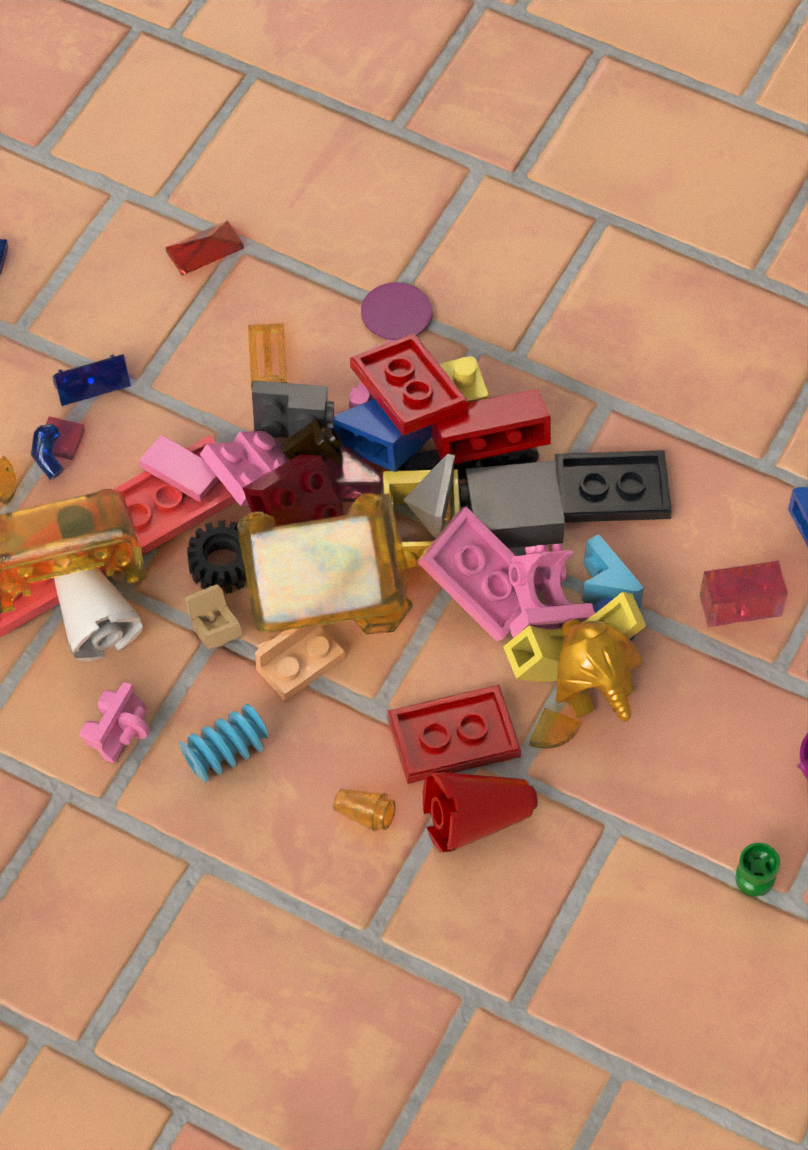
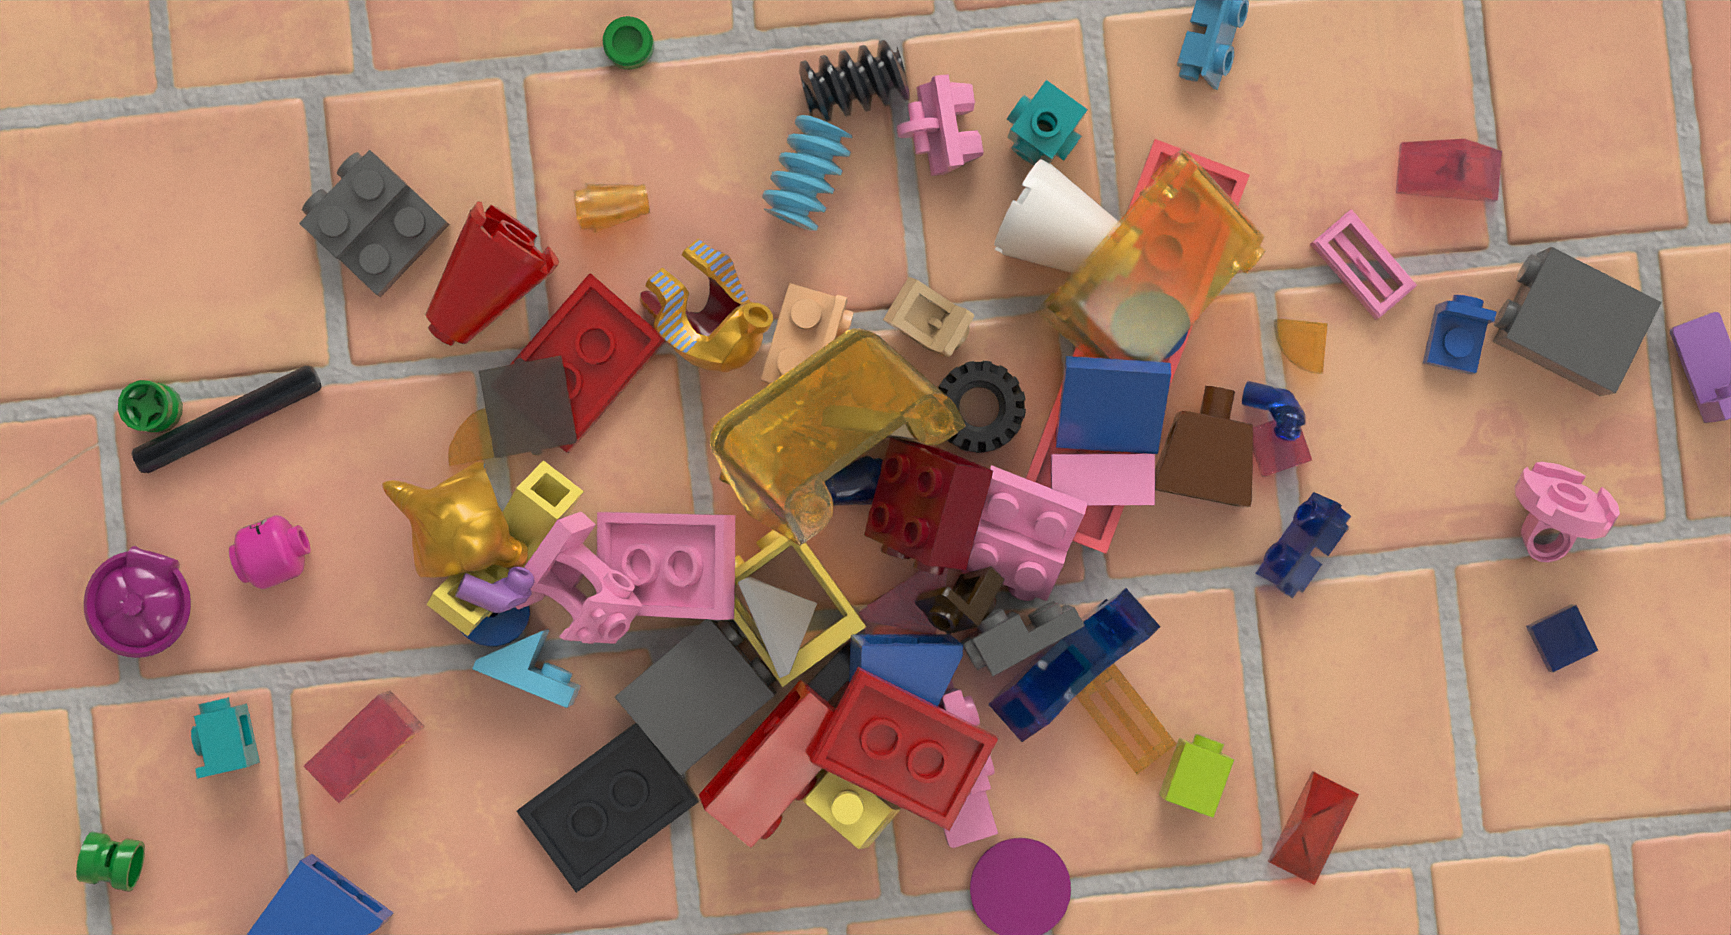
camera: 145 degrees right, 30 degrees up
none -> black axle [131,366,322,473]
none -> dark pink head [229,515,311,589]
none -> dark grey plate [299,150,450,297]
none -> medium lavender arm [455,567,535,613]
none -> clear smoke piece [479,355,578,459]
none -> green tile [603,16,654,70]
none -> pearl gold piece [640,239,773,373]
none -> black piece [799,40,910,122]
none -> clear blue arch [988,588,1161,742]
none -> teal brick [1006,80,1088,165]
none -> blue tile [1056,356,1171,454]
none -> reddish brown torso [1155,386,1253,508]
none -> lime brick [1159,734,1234,818]

